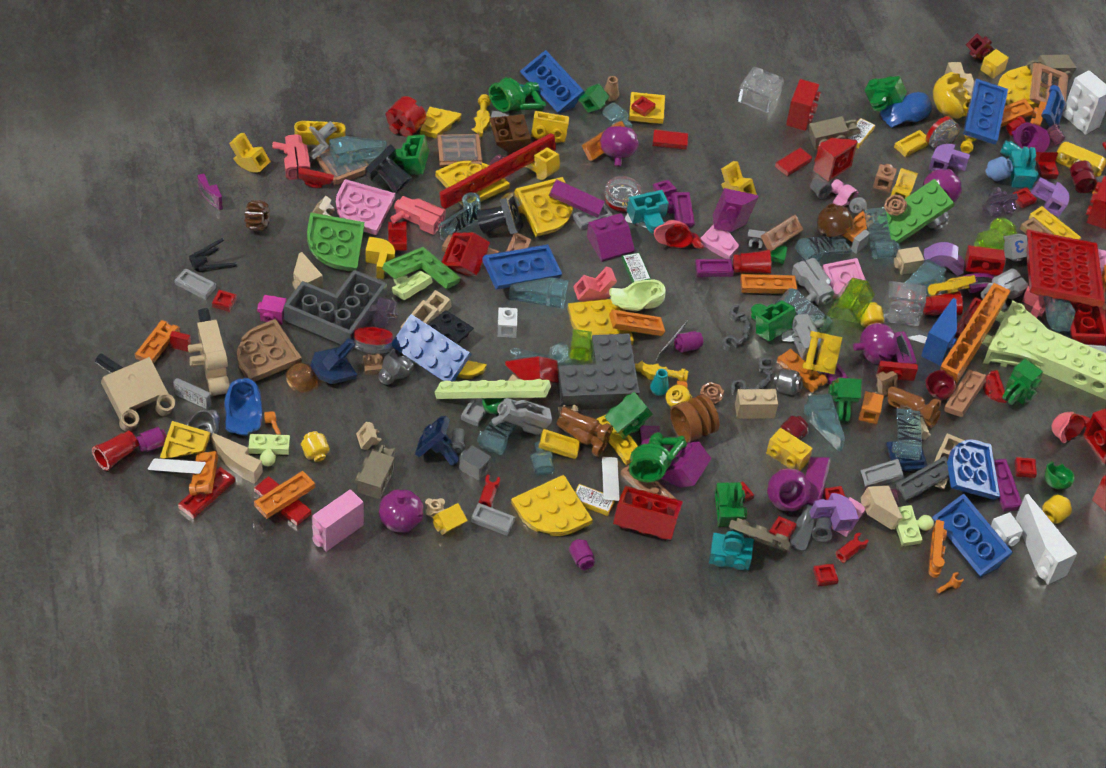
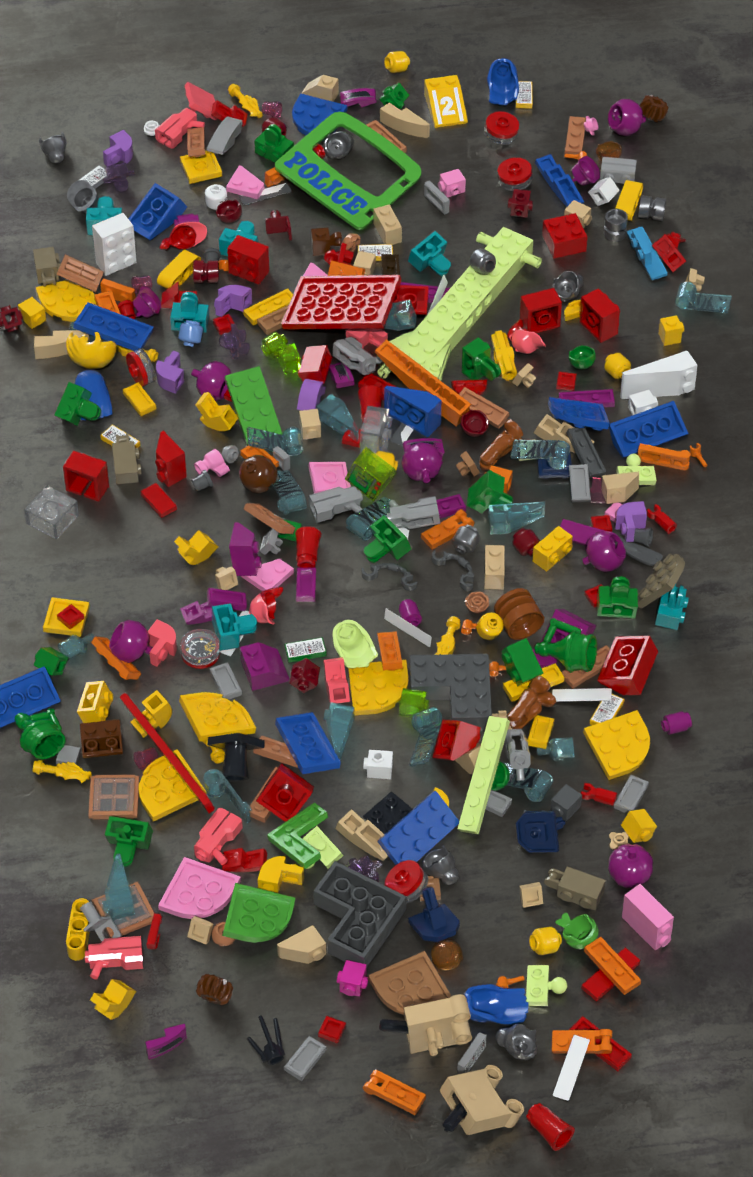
camera: 80 degrees left, 0 degrees up
magenta brick [136,427,167,452] -> none
yellow wing [160,421,211,459] -> none
red tile [170,331,191,352] -> none
tan slope [211,433,263,484] -> none
black plant [365,144,412,194] -> none
red brick [385,96,427,137] -> none
yellow wing [420,107,461,138] -> none
magenta tile [549,179,605,218] -> none
medium nougat cone [604,76,619,102] -> none
teal cone [650,369,669,396] -> none
red tile [652,130,688,150] -> none
orange plate [740,274,797,294] -> none
red tile [769,516,797,541] -> none
yellow plate [802,331,843,374] -> none
red tile [813,564,839,587] -> none
nougat brick [873,164,897,192] -> none
red plate [877,361,918,381] -> none
nougat plate [884,195,907,216] -> none
yellow plate [928,275,976,295] -> none
teal cone [1000,140,1023,157] -> none
light grey brick [1003,233,1028,262] -> none
blue plate [1041,85,1066,131] -> none
none -> coral brick [148,619,177,667]
none -> tan tile [215,566,238,590]
none -> dark red brick [289,658,320,693]
none -> yellow piece [491,330,517,381]
none -> tan tile [512,363,536,388]
none -> bright green hat [555,913,599,949]

